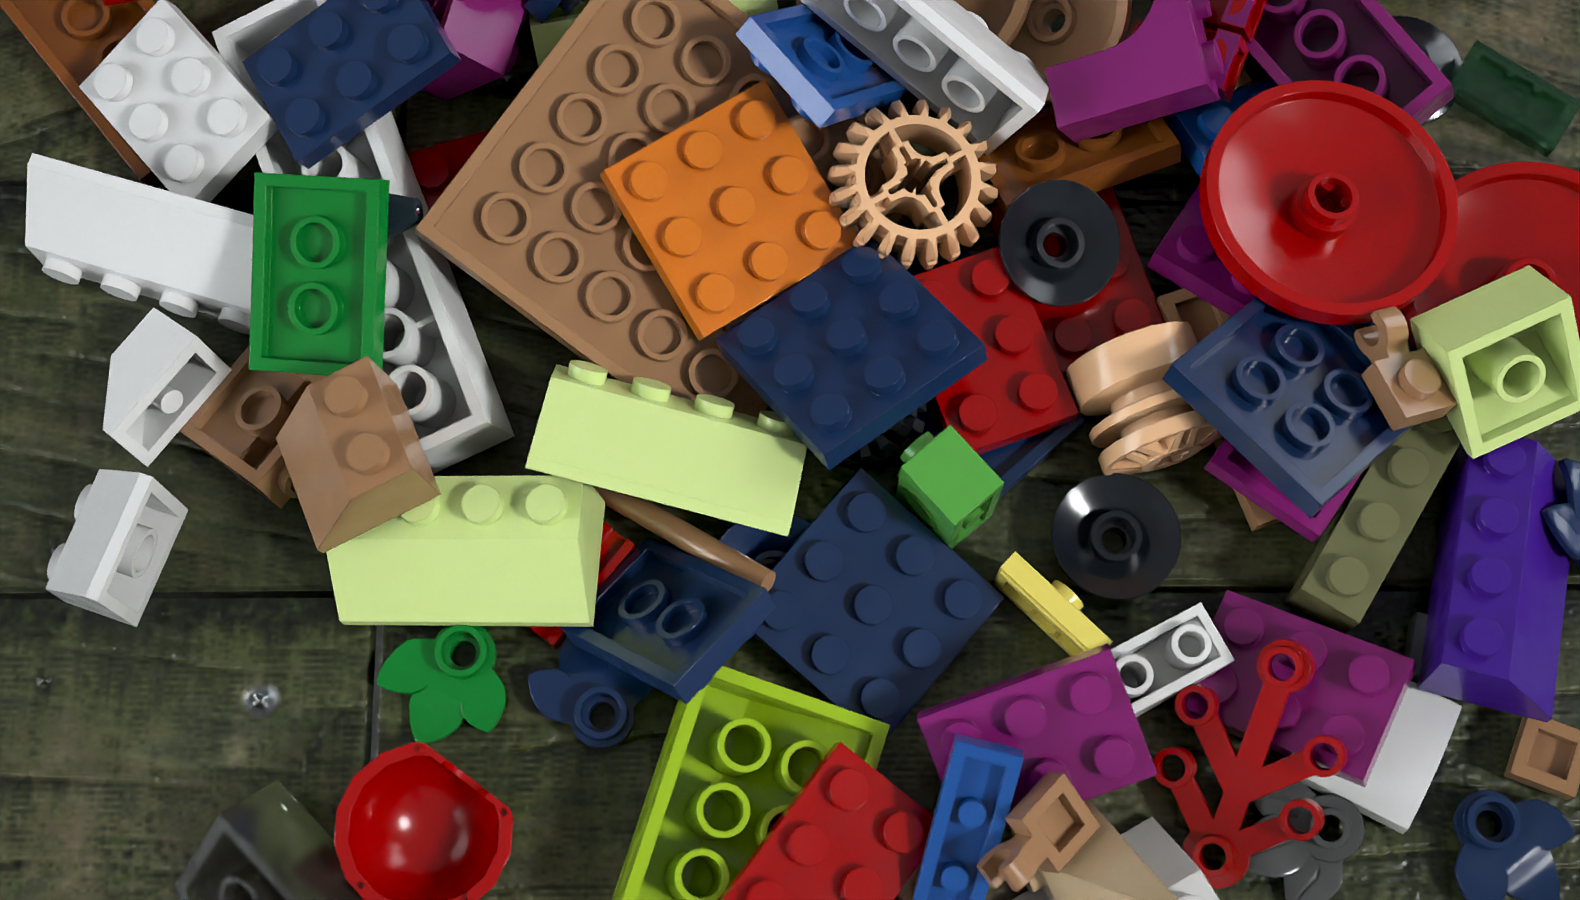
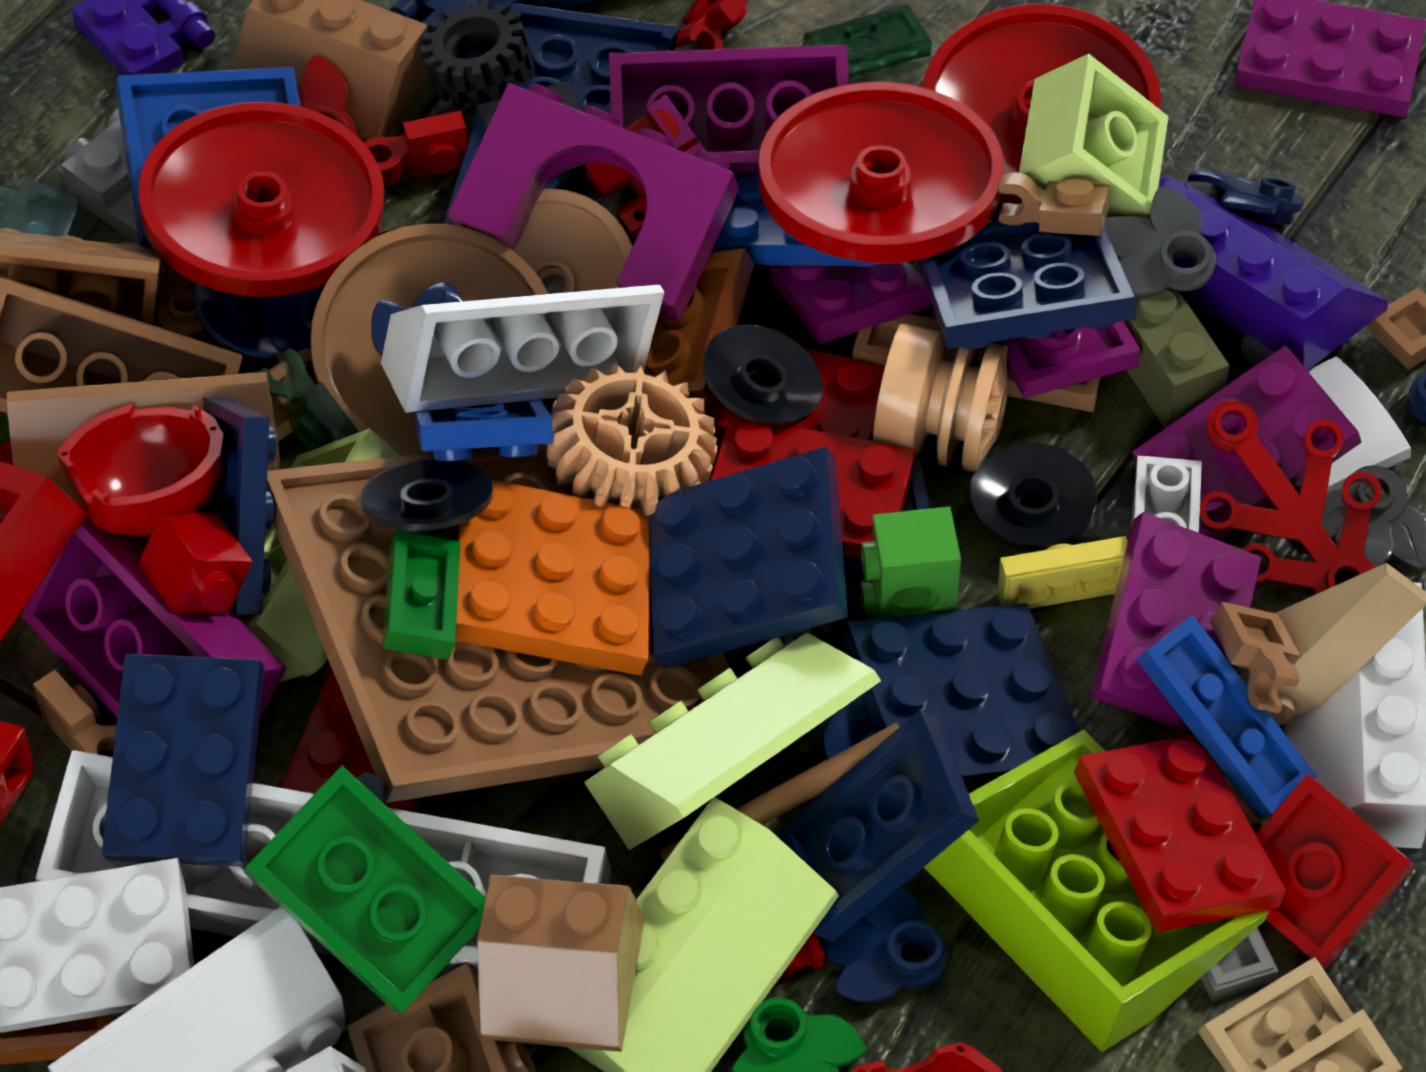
camera: 55 degrees left, 20 degrees down
none -> black dish [361,459,493,535]
none -> green plate [382,530,461,660]
none -> dark grey plate [1104,186,1216,295]

